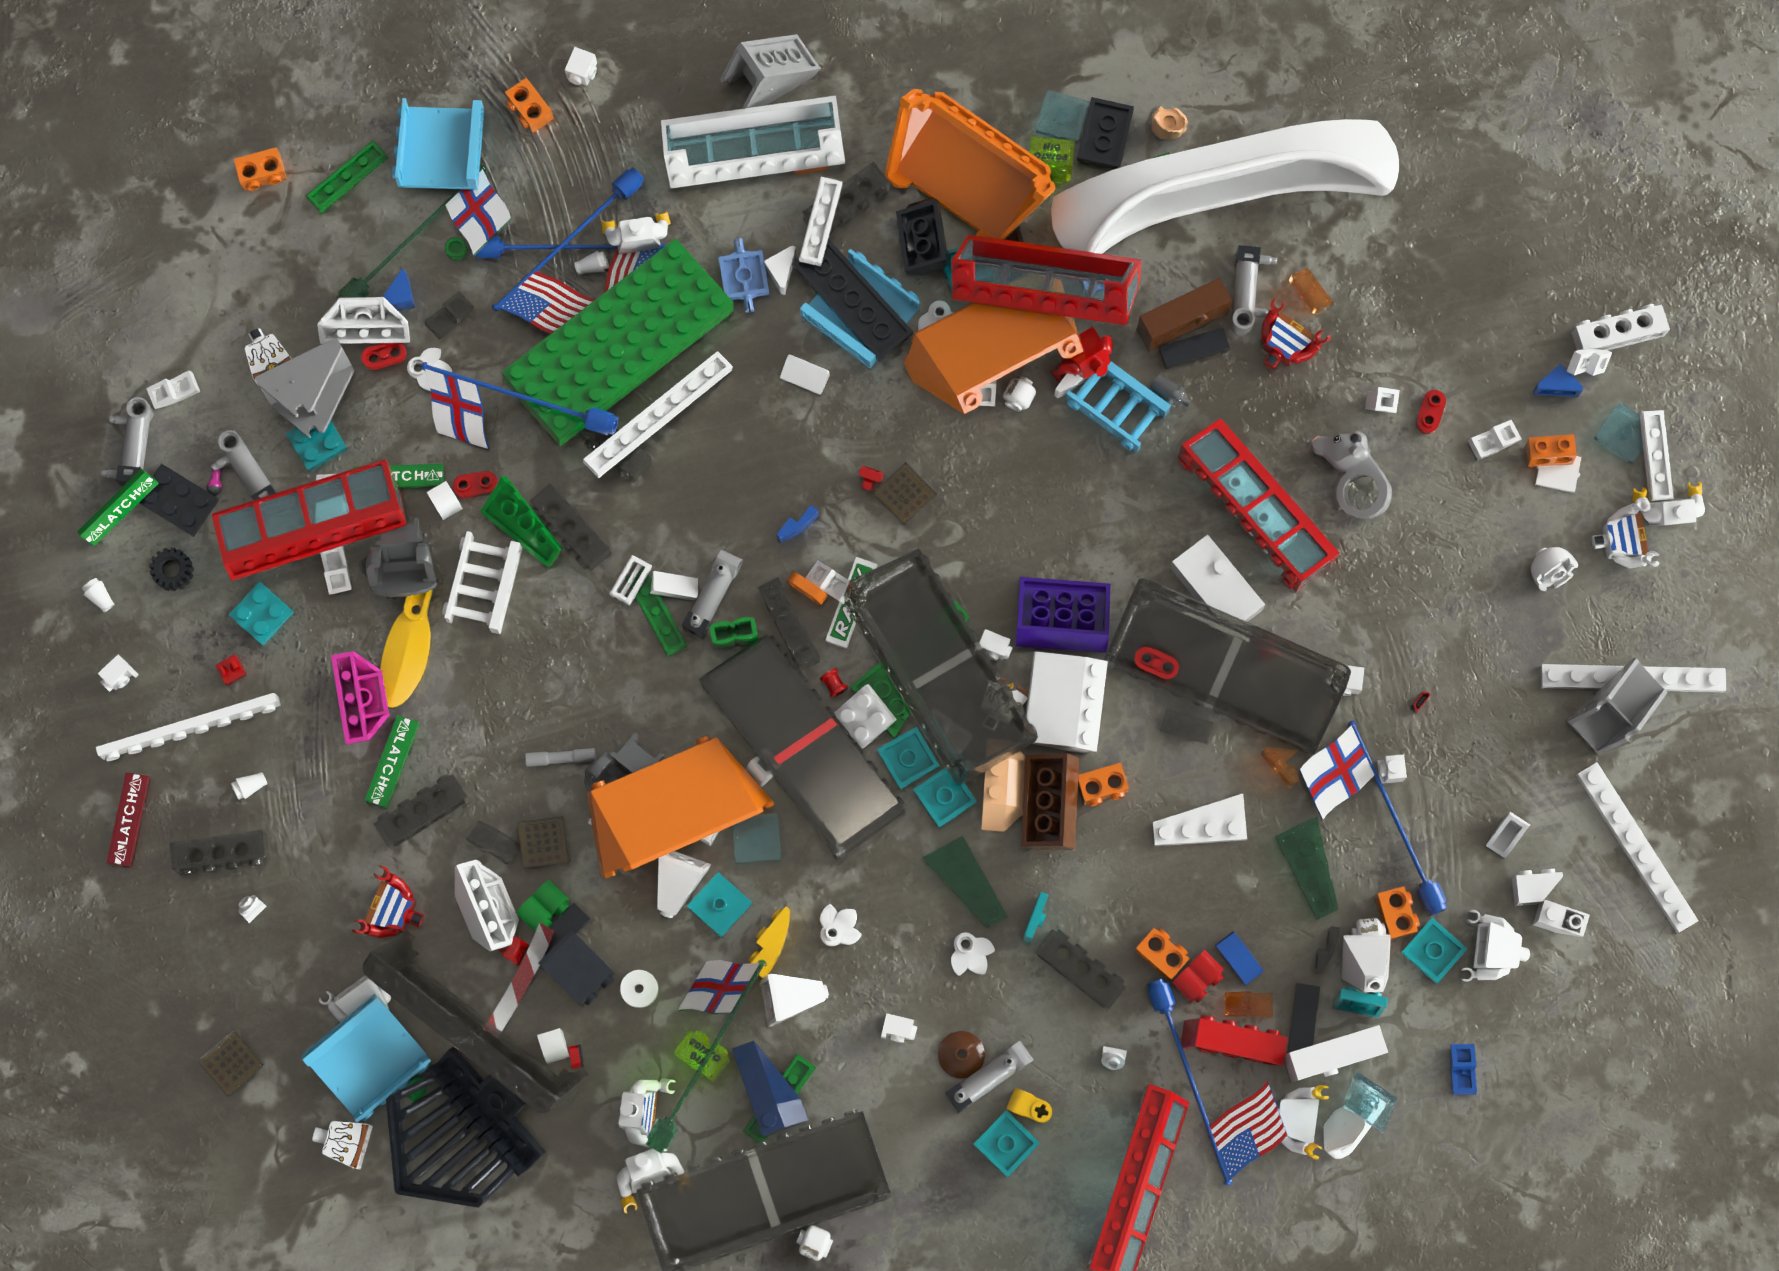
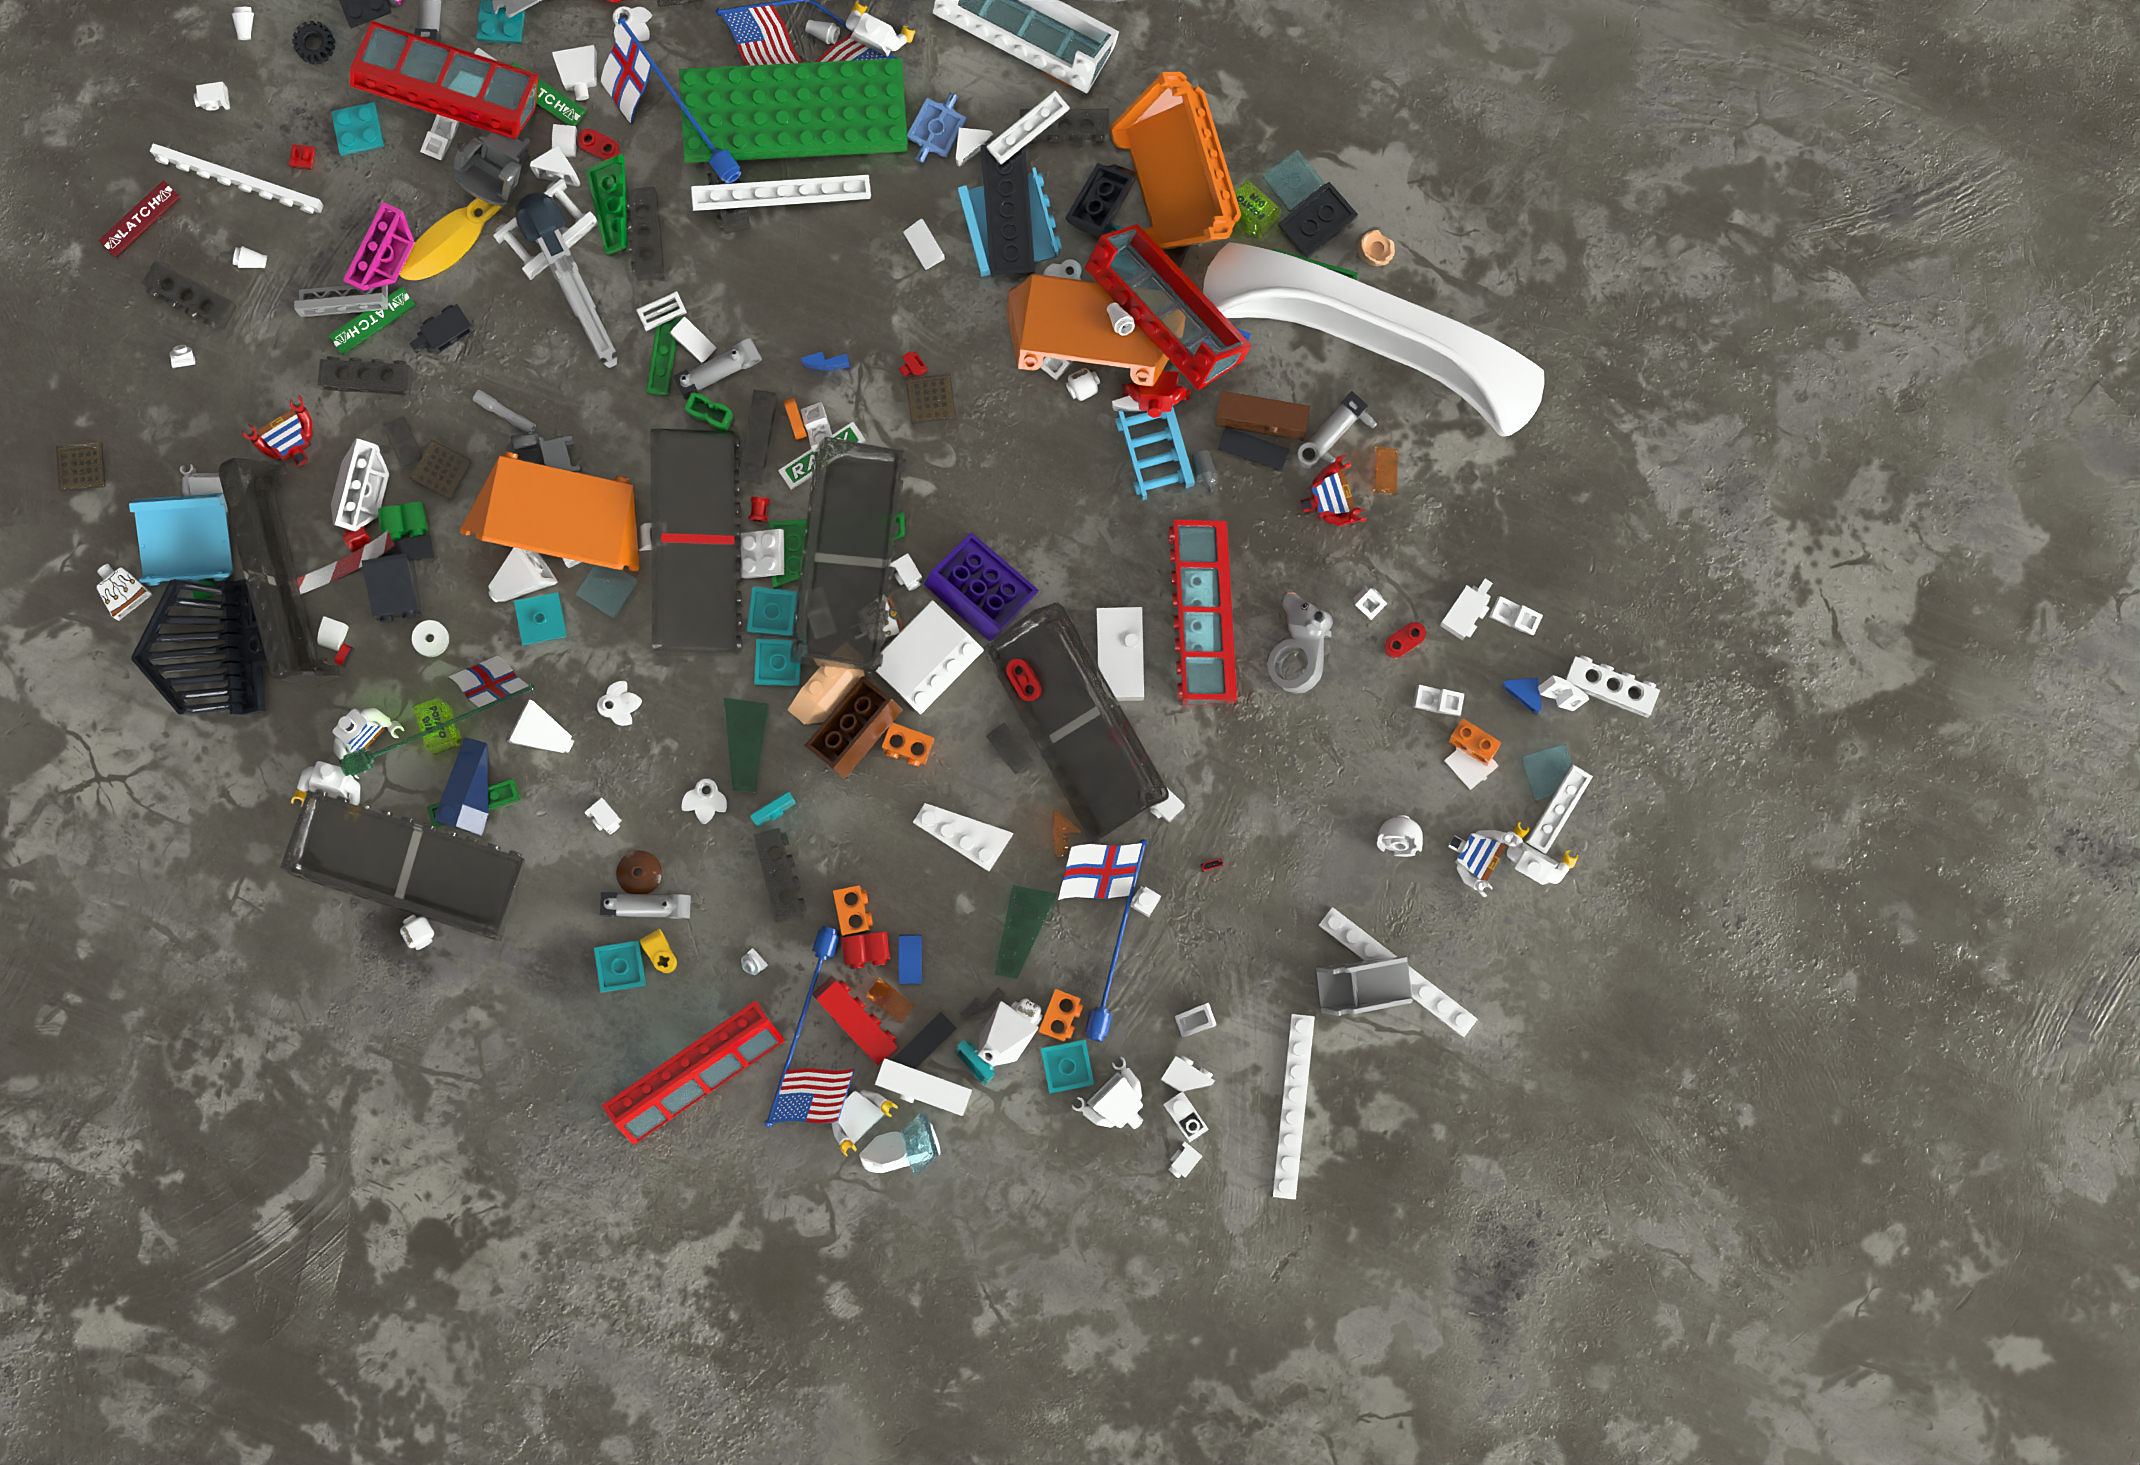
camera: 40 degrees right, 5 degrees up
yellow slope [748,906,790,979] -> none
blue slope [1450,1044,1477,1095] -> none
none -> light grey fence [294,285,388,317]
none -> black hinge [409,304,475,355]
none -> piece [515,192,617,368]
none -> white slope [530,145,580,187]
none -> white torso [552,45,597,101]
none -> white cone [1106,303,1135,335]
none -> white brick [1168,1142,1202,1178]
none -> white hinge [1440,578,1493,641]
none -> white slope [1489,596,1543,636]

